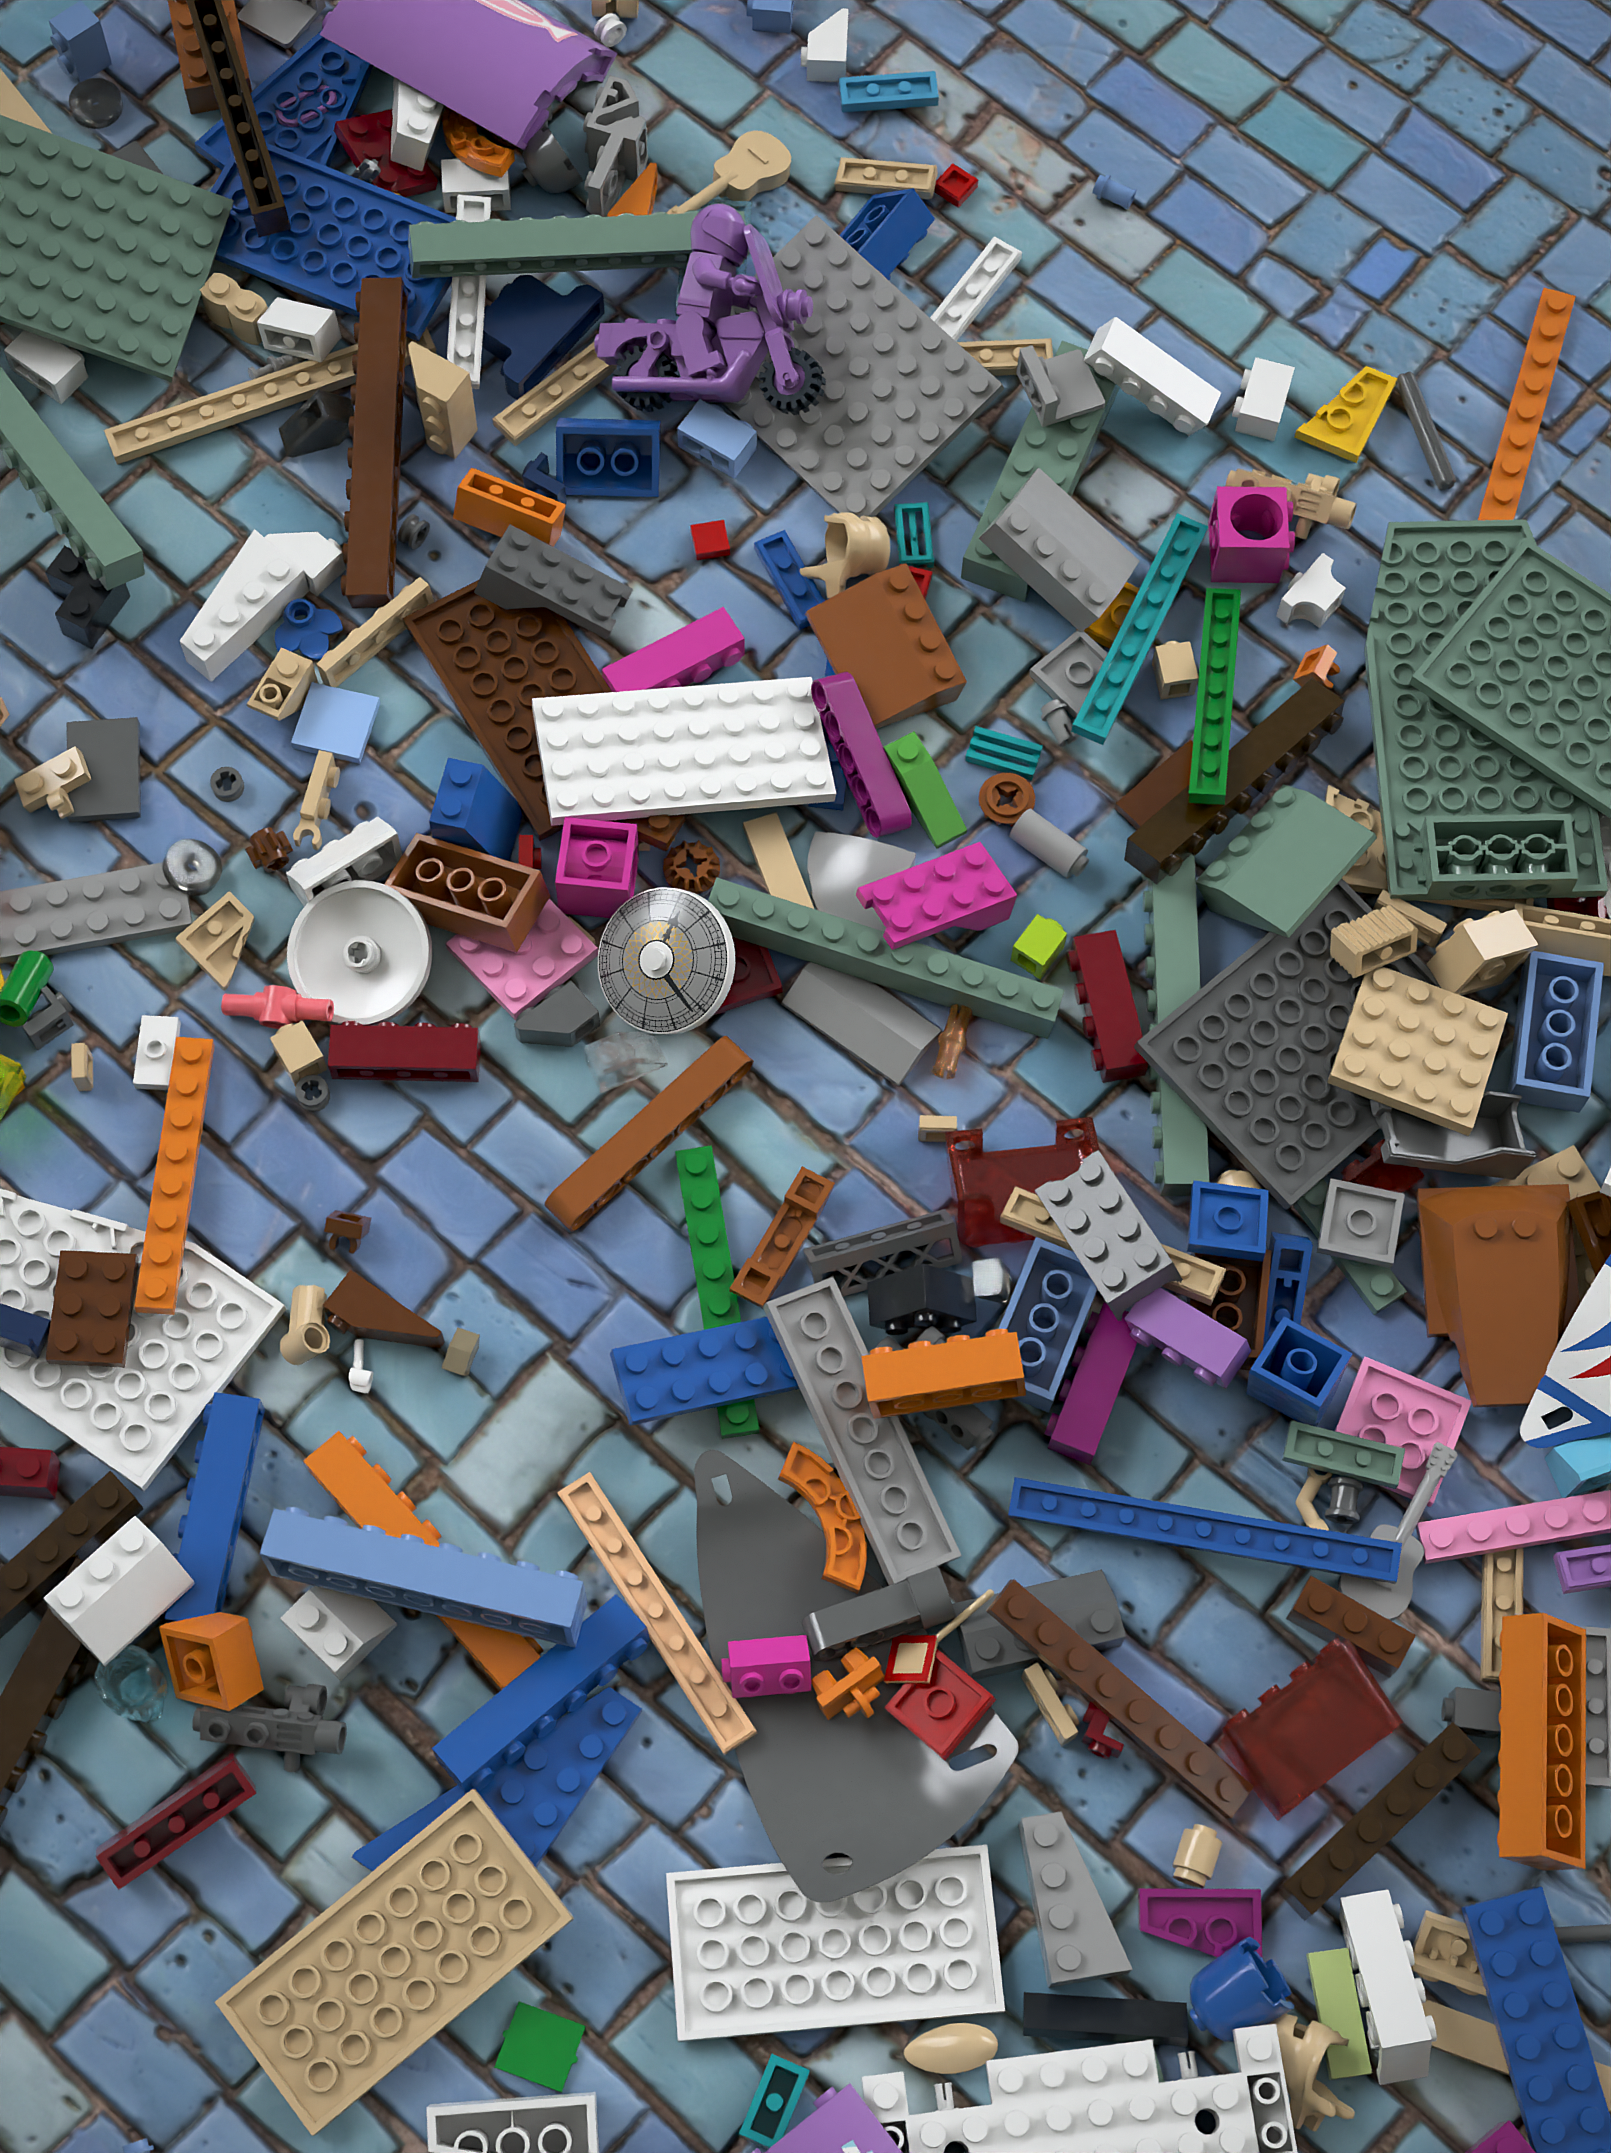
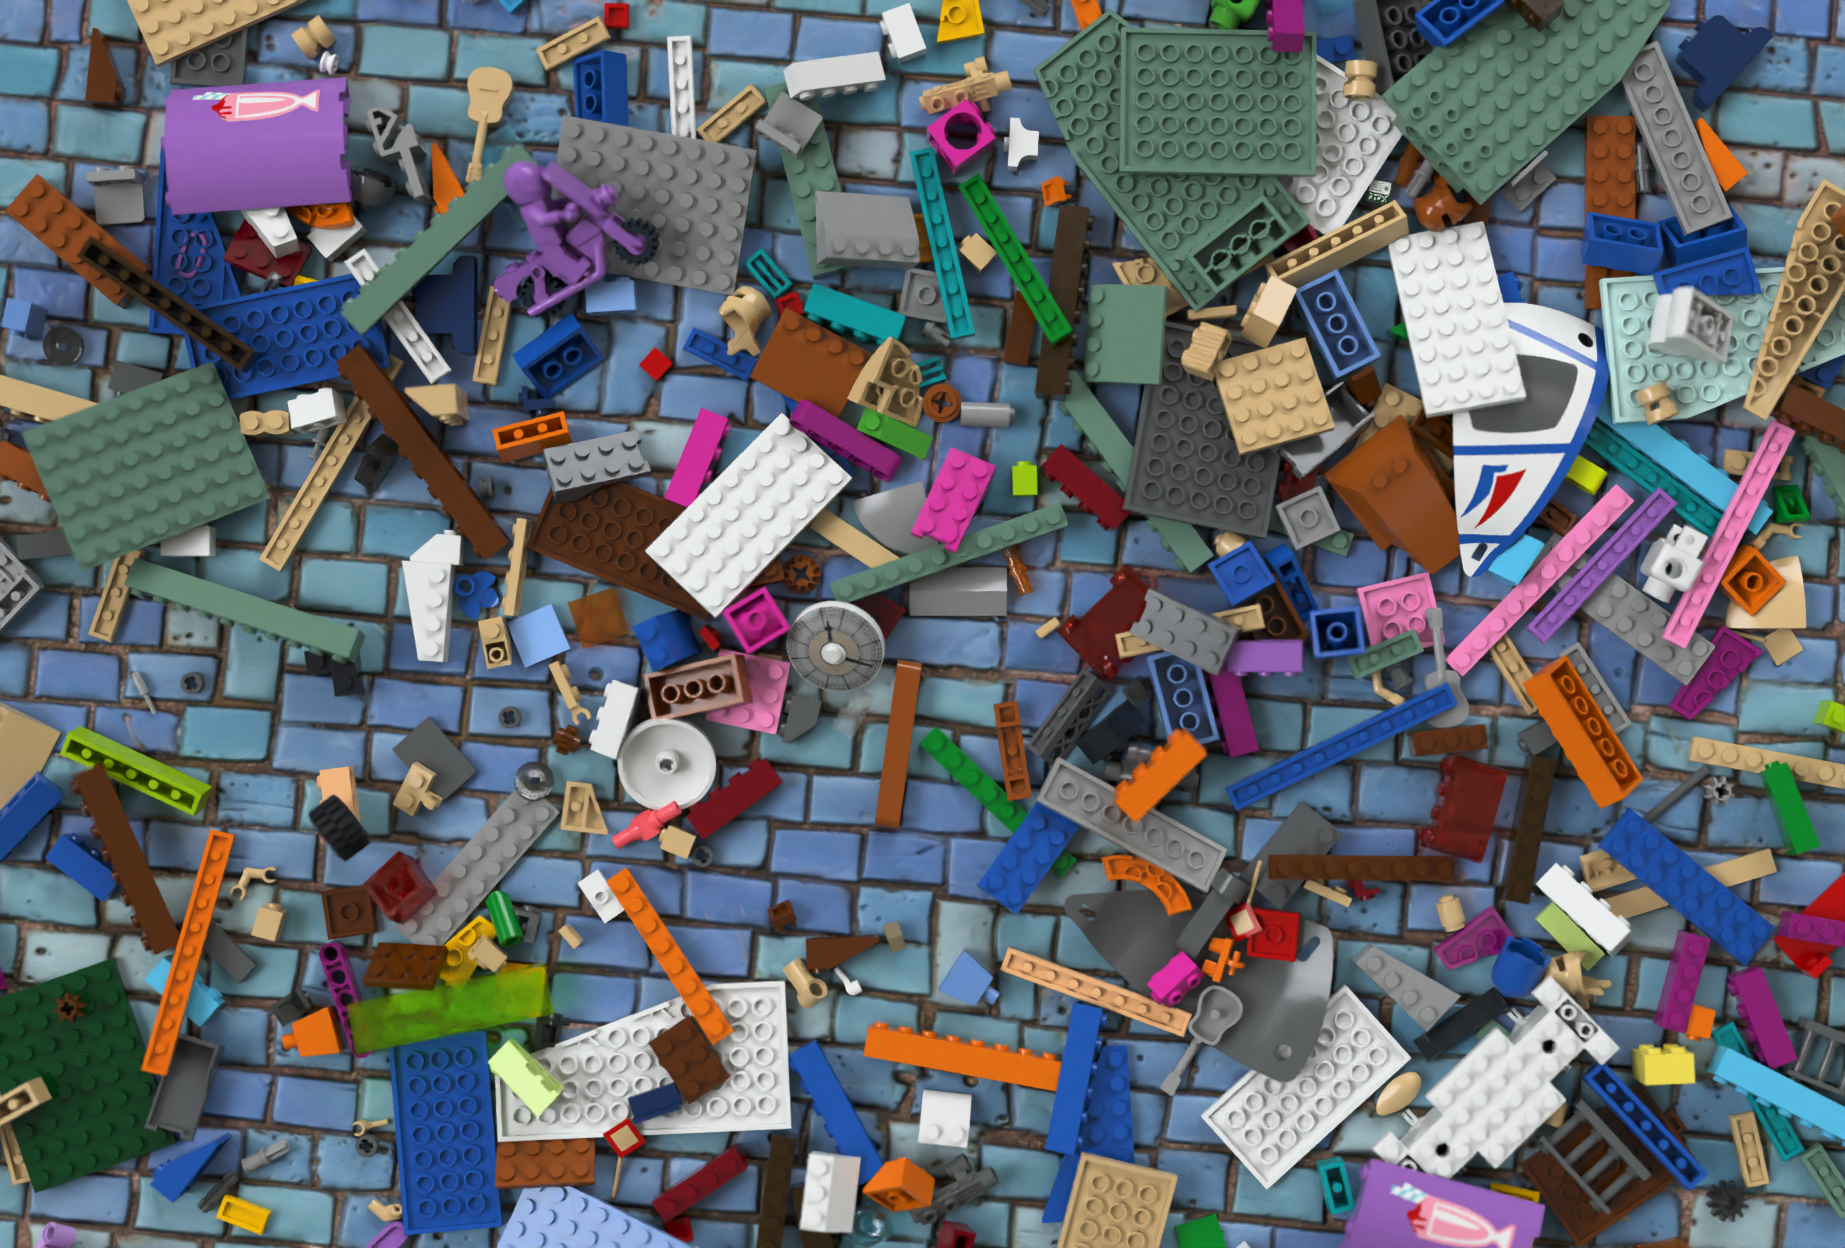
camera: 40 degrees left, 20 degrees up
medium blue brick [260,1507,588,1648] -> none
none -> clear orange plate [568,587,630,649]
none -> teal brick [804,283,906,348]
none -> tan brick [847,337,923,428]
none -> medium blue torso [938,949,1000,1006]
none -> light grey piece [1160,984,1243,1096]
none -> reddish brown slope [1344,365,1382,409]

